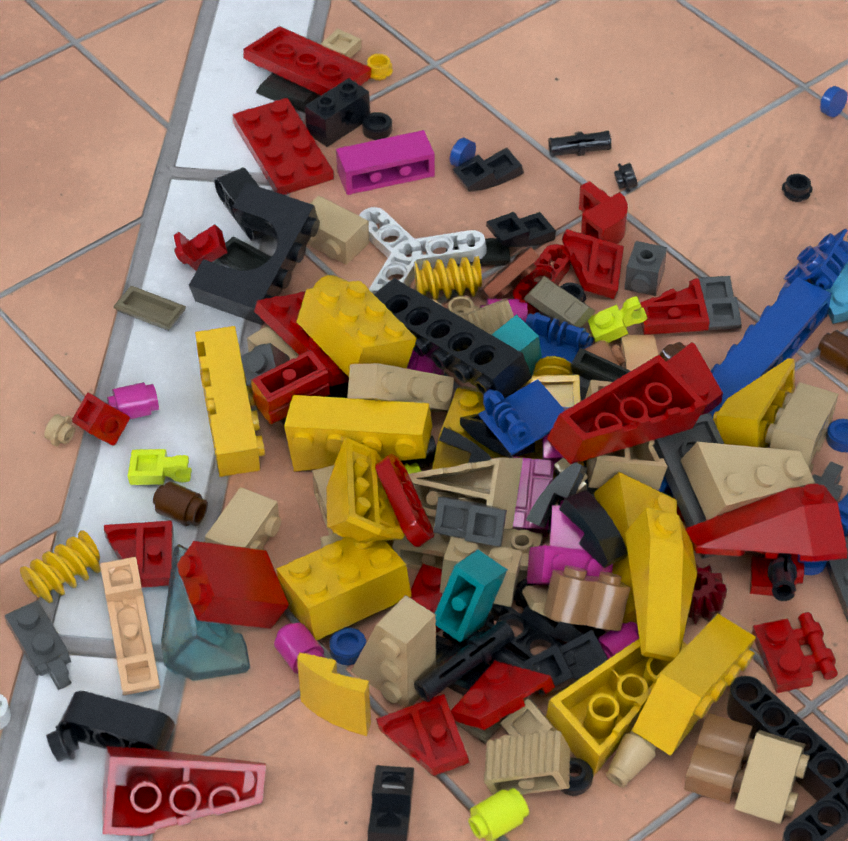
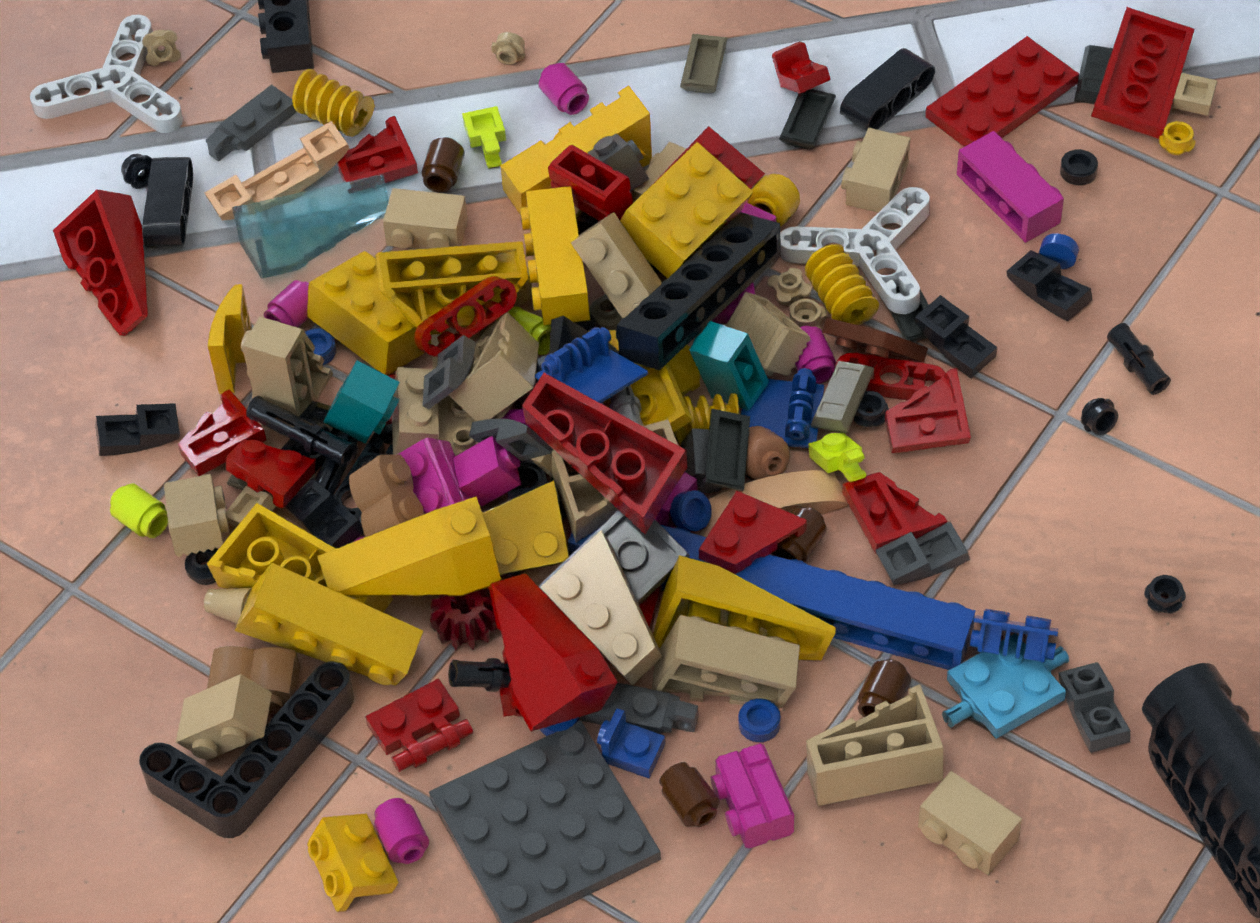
camera: 75 degrees right, 5 degrees up
red bracket [72,392,130,446] -> none
red brick [177,541,289,629] -> none
black arch [189,182,320,325] -> none
black brick [305,78,370,147] -> none
black slope [559,490,628,568] -> none
red brick [579,181,628,244] -> none
dark grey brick [625,241,667,296] -> none

